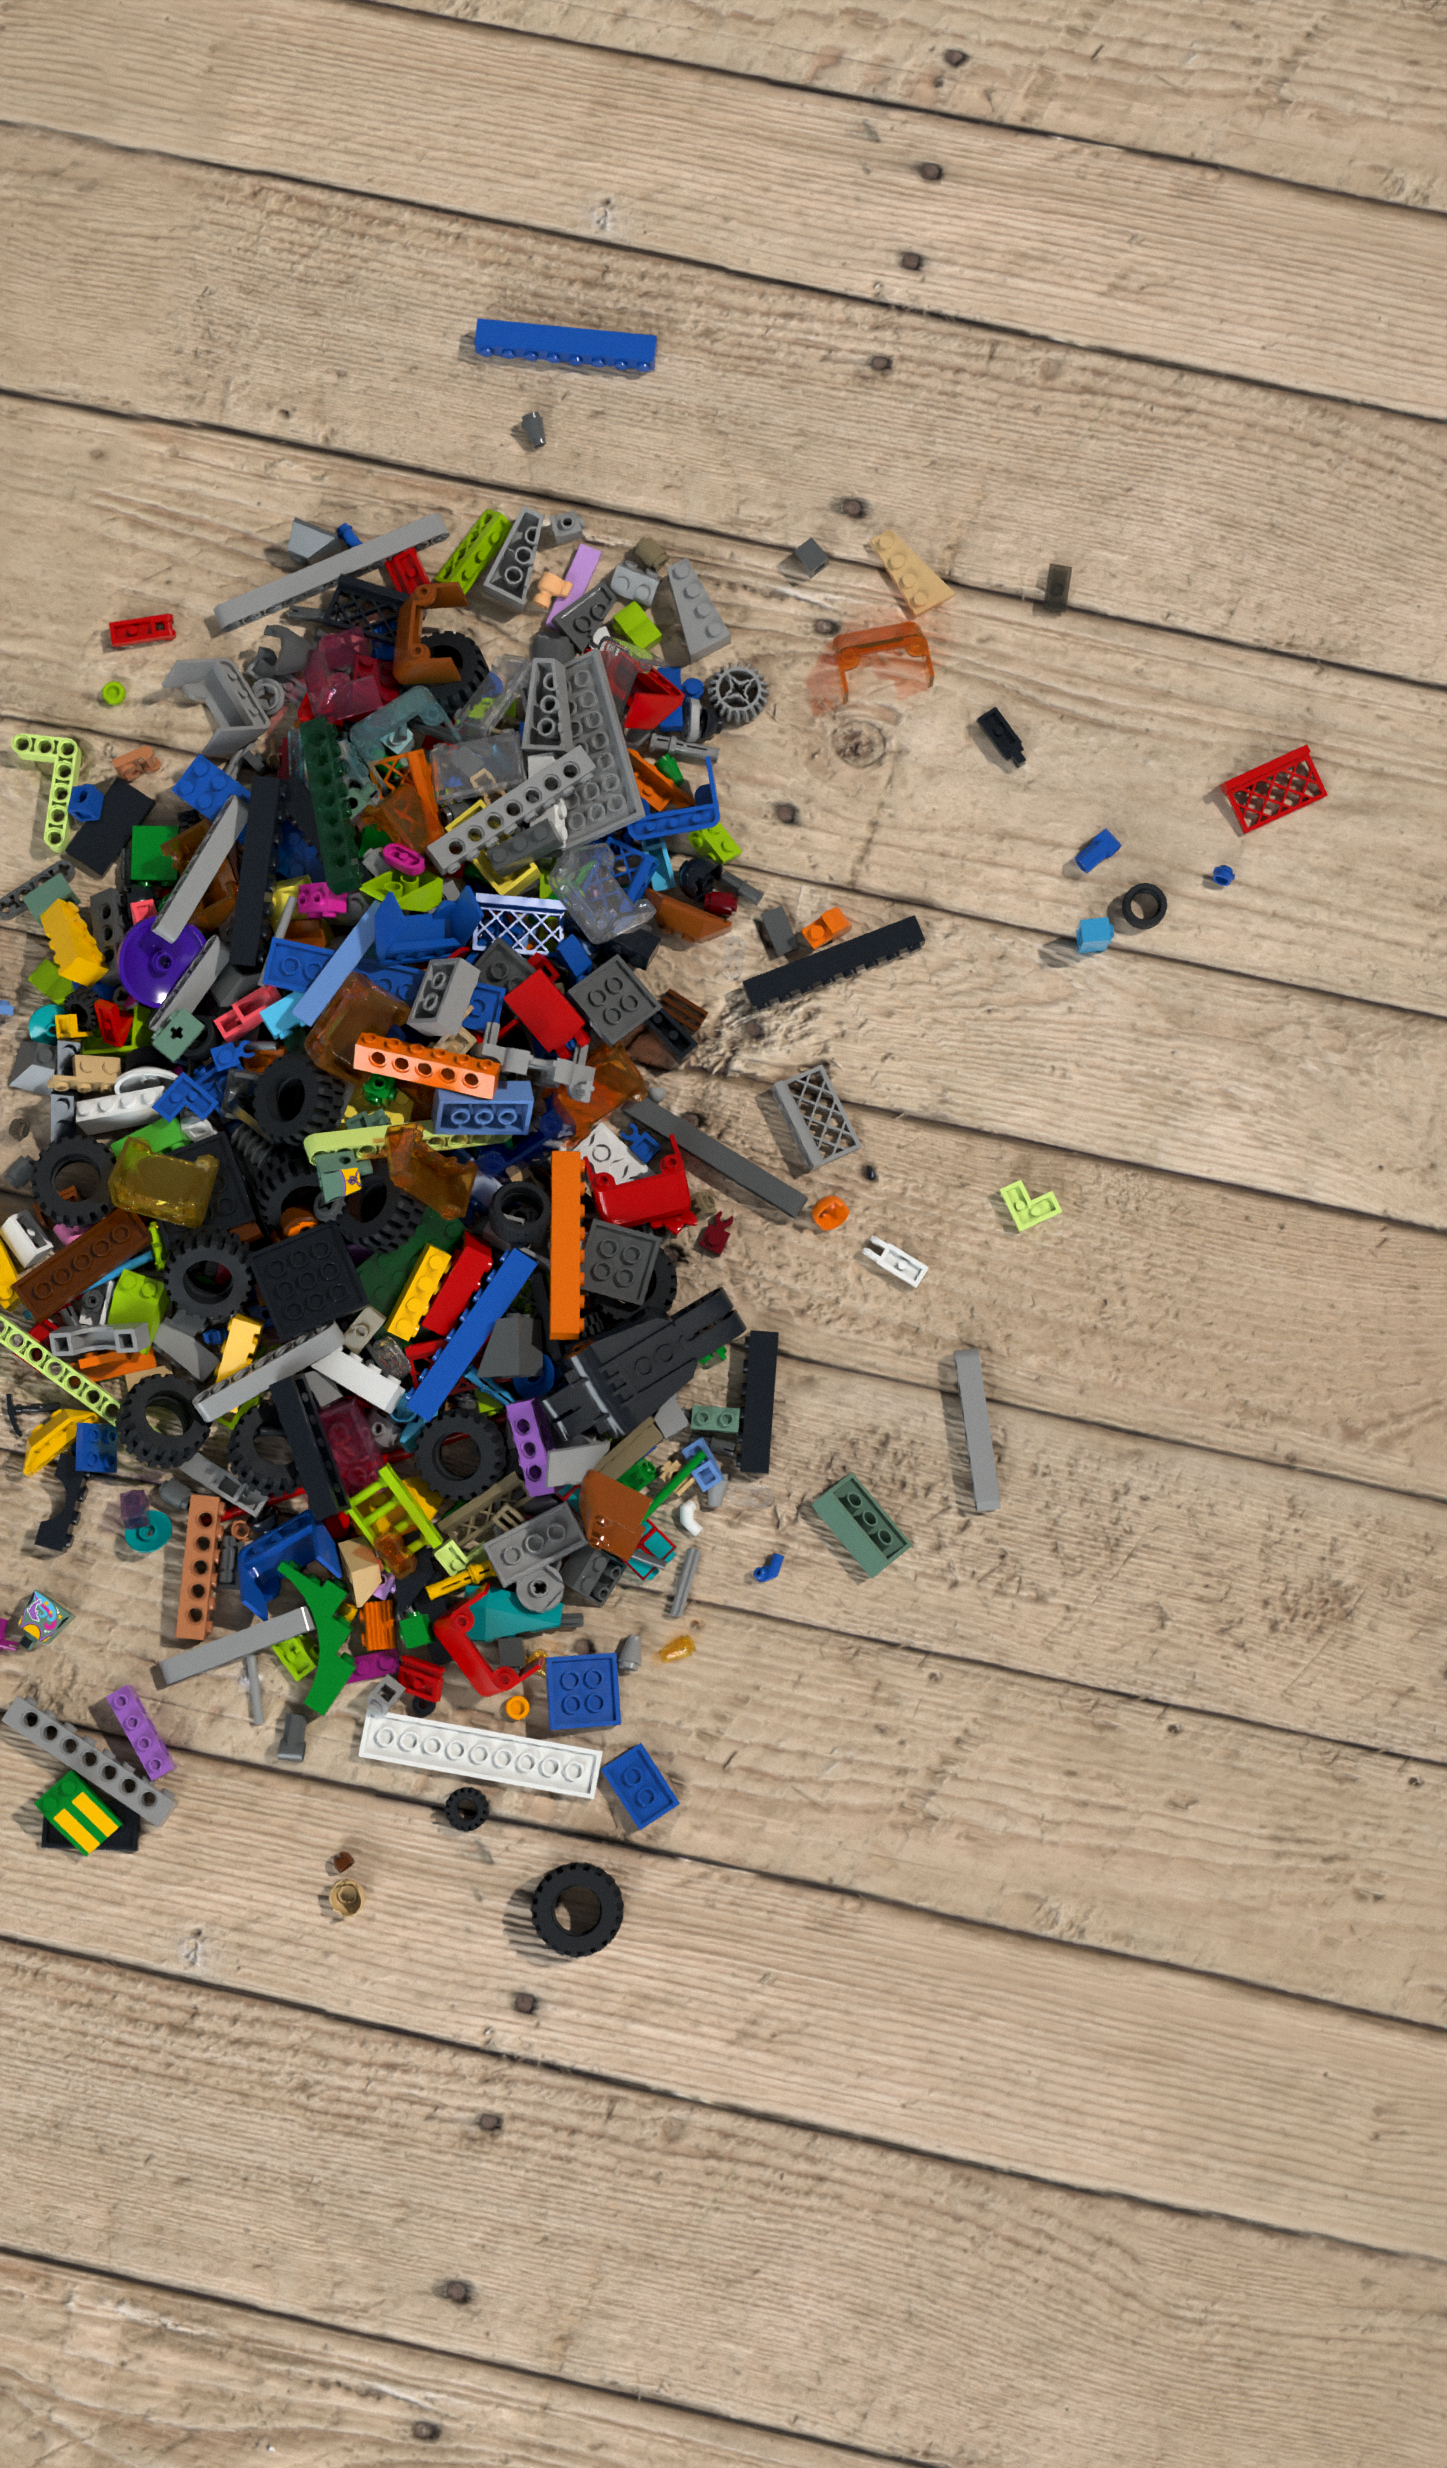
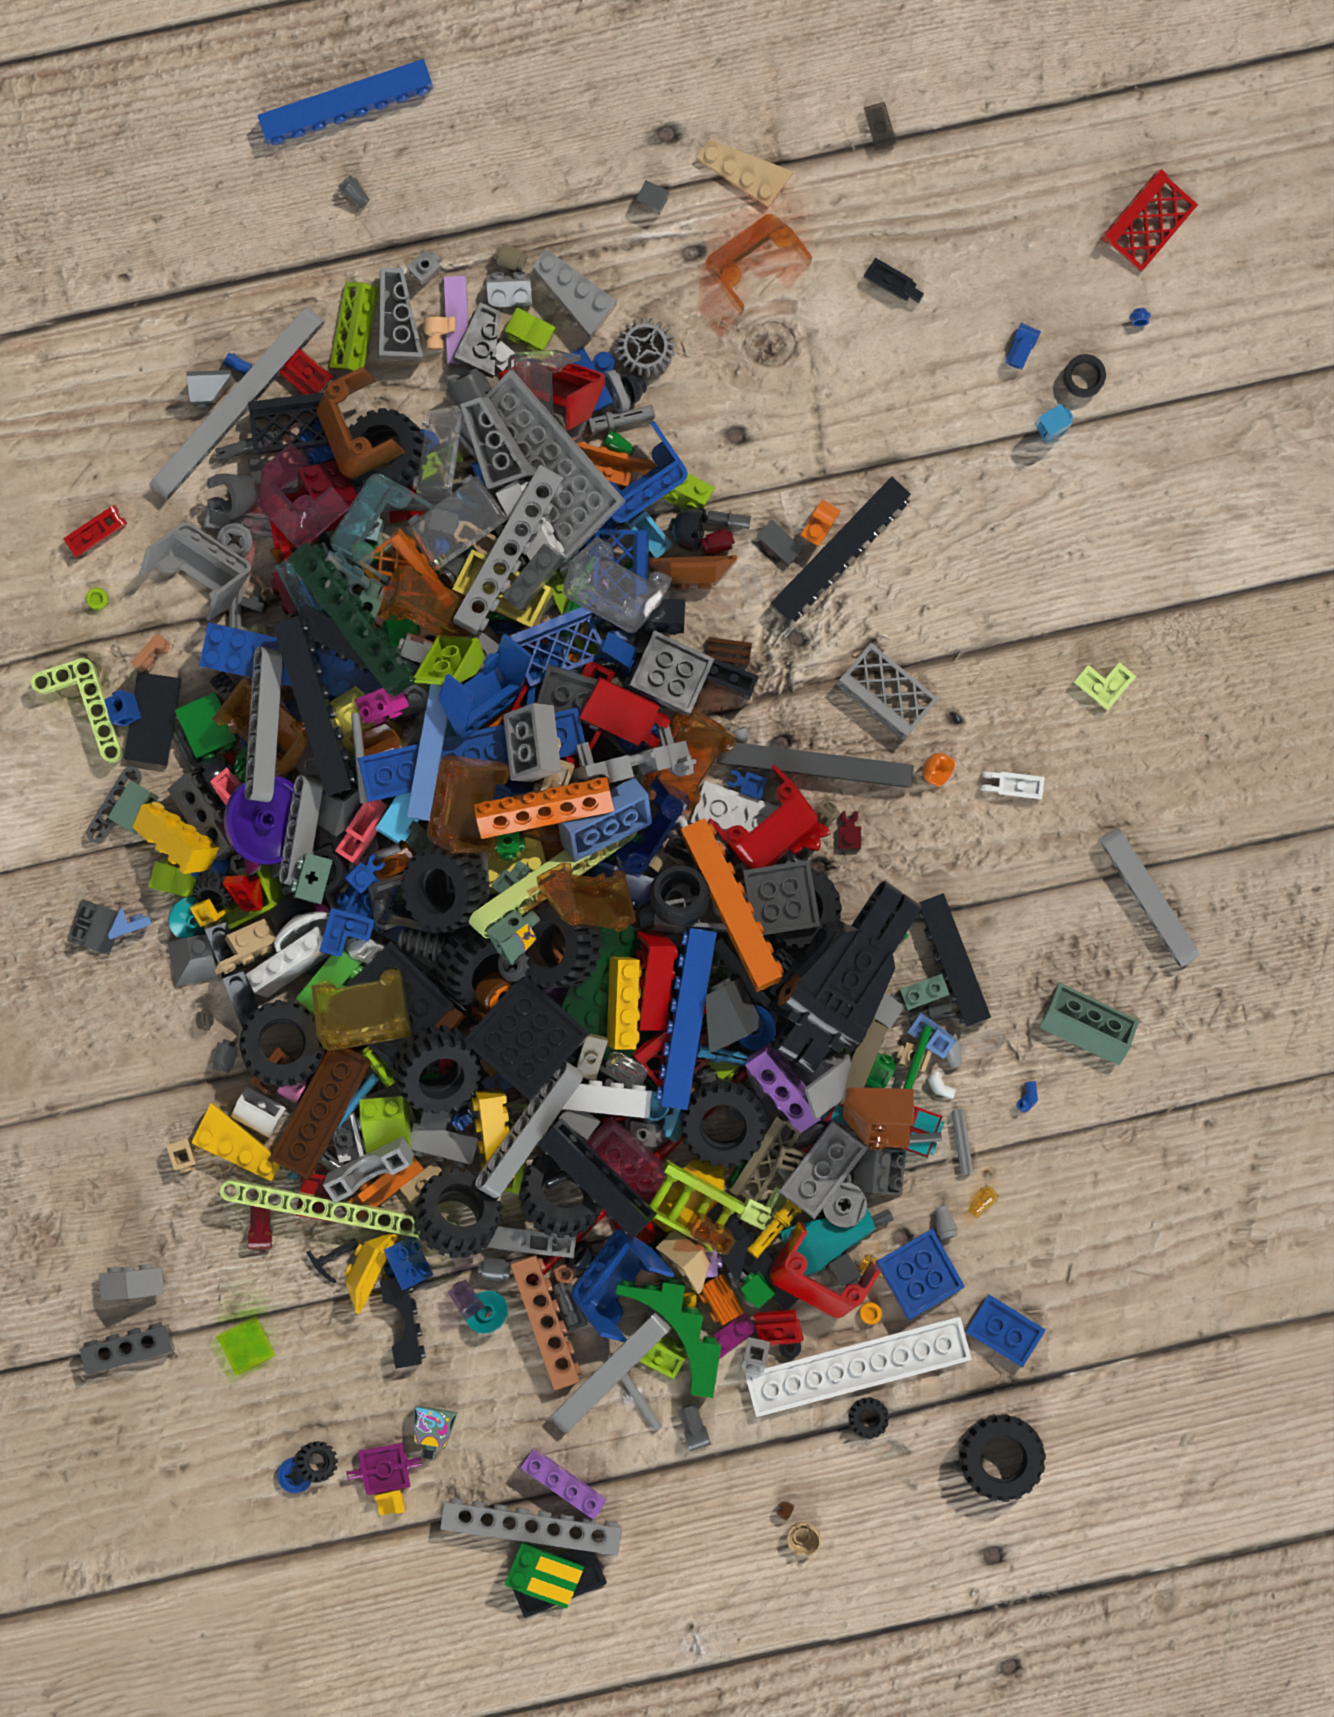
camera: 30 degrees left, 5 degrees up
dark pink plate [383,843,425,876] -> none

